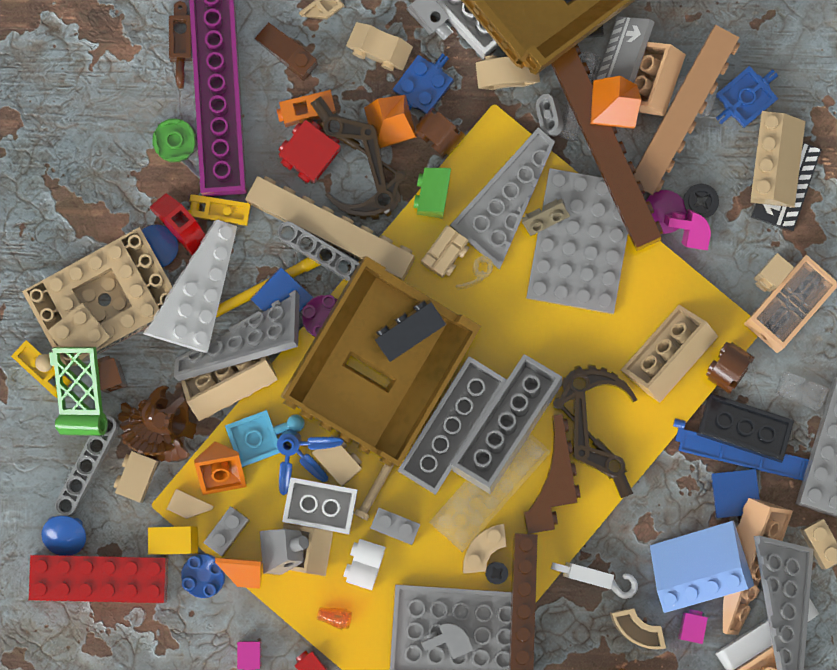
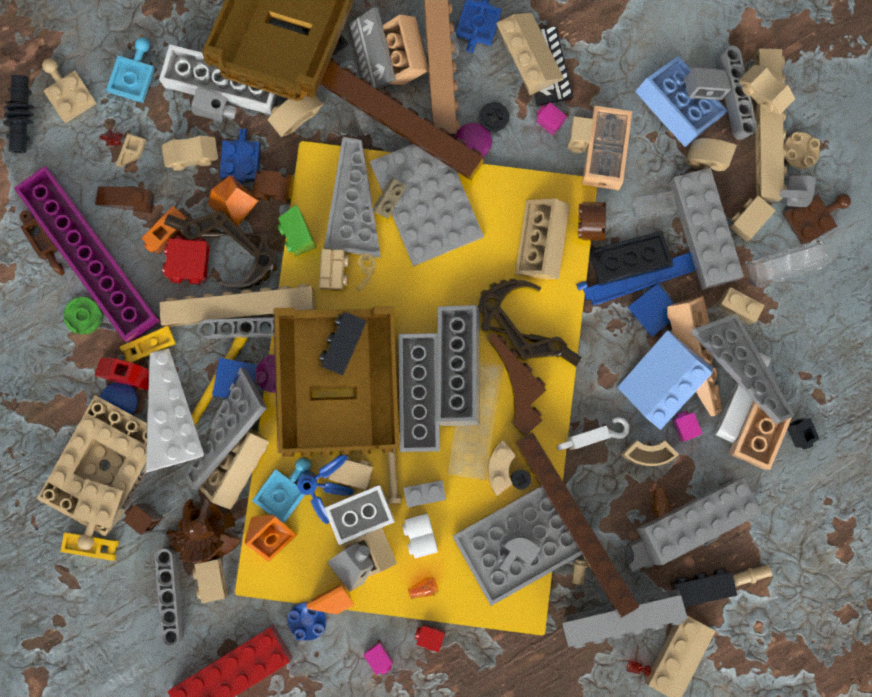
camera: 30 degrees left, 0 degrees up
blue dish [41,515,86,556] -> none
bright green piece [49,347,108,435] -> none
yellow panel [148,526,198,555] -> none
tan tile [167,489,214,519] -> none
light grey brick [203,506,250,556] -> none
light grey plate [536,94,563,137] -> none
orange slope [591,76,641,129] -> none
dark pink brick [664,209,711,250] -> none
none -> dark pink brick [536,102,567,136]

